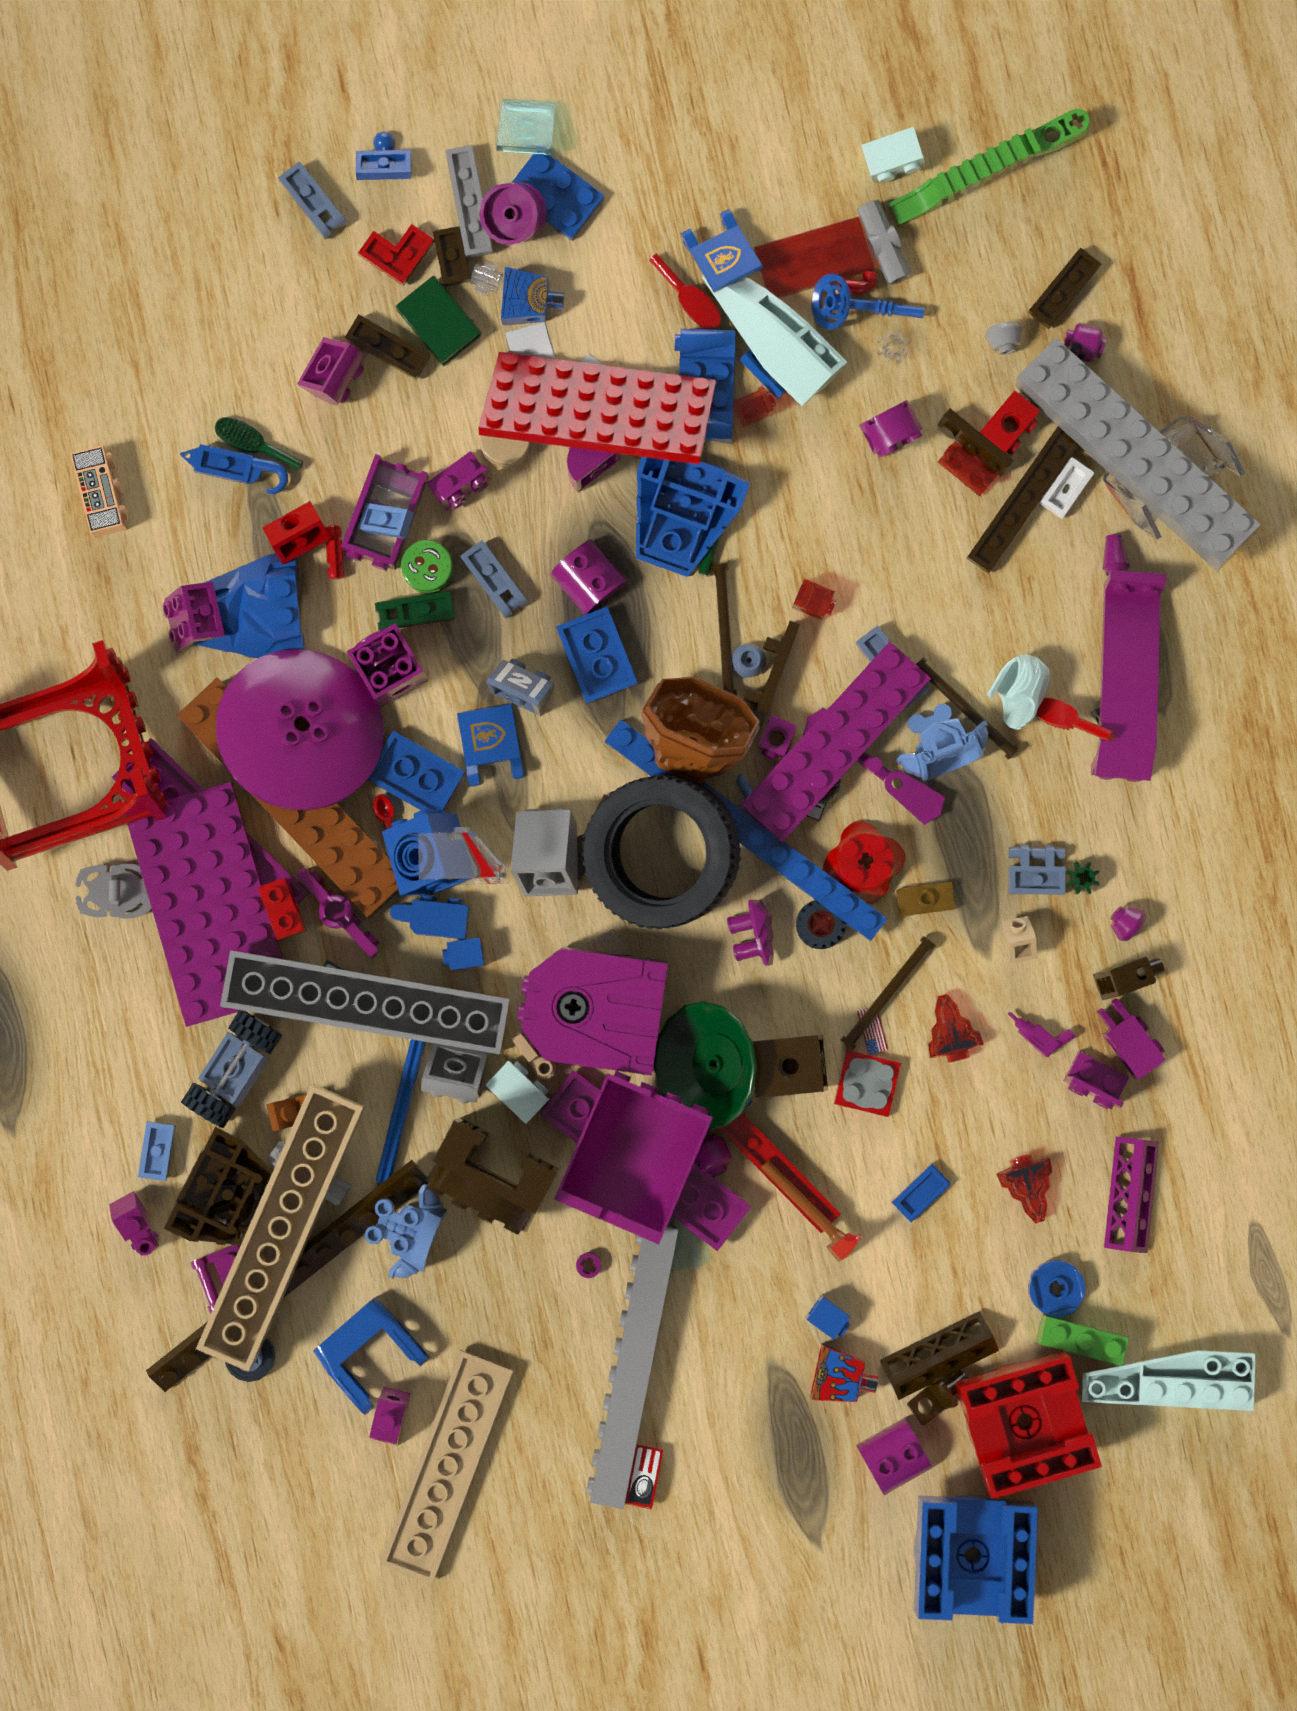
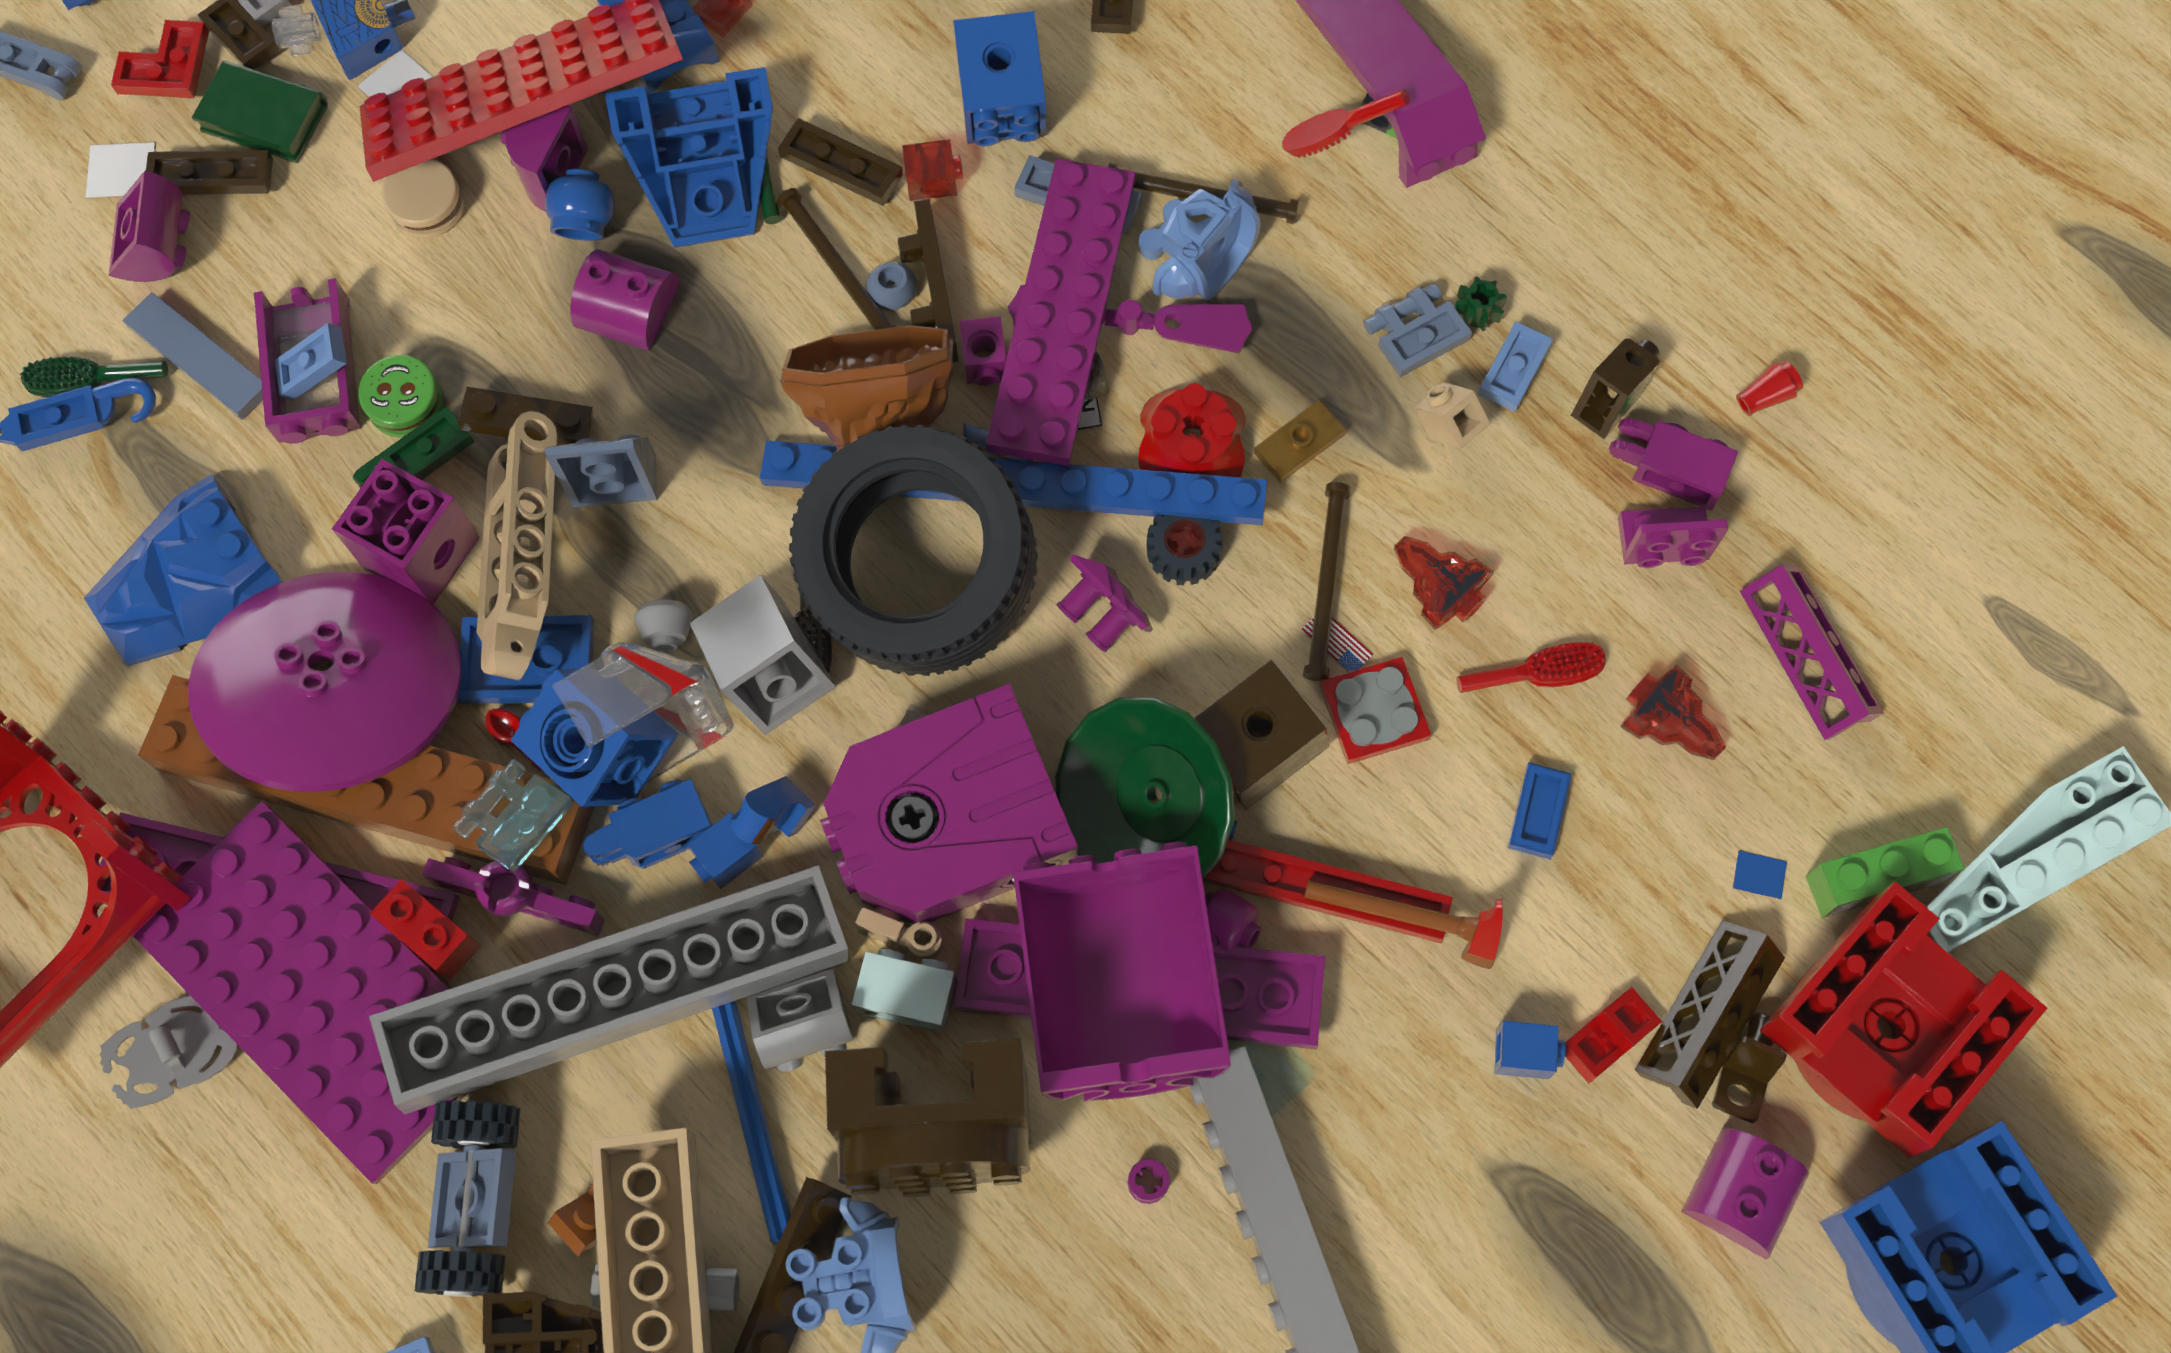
camera: 25 degrees left, 15 degrees down
magenta bracket [163,581,225,652] -> none
red brick [262,501,331,565] -> none
red axle [326,525,344,580] -> none
magenta bracket [426,451,491,511] -> none
blue flag [457,704,524,787] -> none
sand blue plate [460,540,528,619] -> none
blue plate [556,607,638,704] -> none
torso [810,1344,879,1402] -> none
light aqua hair [987,654,1051,730] -> none
magenta piece [1008,1012,1076,1057] -> none
blue plate [1028,1260,1086,1317] -> none
magenta cone [1110,905,1146,941] -> none
none -> white sticker [85,142,155,198]
none -> sand blue tile [122,292,263,420]
none -> clear light blue plate [452,759,573,872]
none -> dark brown plate [458,386,593,446]
none -> tan piece [477,411,557,680]
none -> blue piece [545,169,615,241]
none -> light grey cone [634,599,694,652]
none -> blue leg [729,776,816,844]
none -> dark brown plate [778,118,903,206]
none -> blue brick [953,11,1046,146]
none -> red piece [1457,642,1606,693]
none -> medium blue plate [1478,321,1553,412]
none -> red slope [1565,987,1663,1084]
none -> blue sticker [1733,851,1787,899]
none -> red cone [1736,361,1803,416]

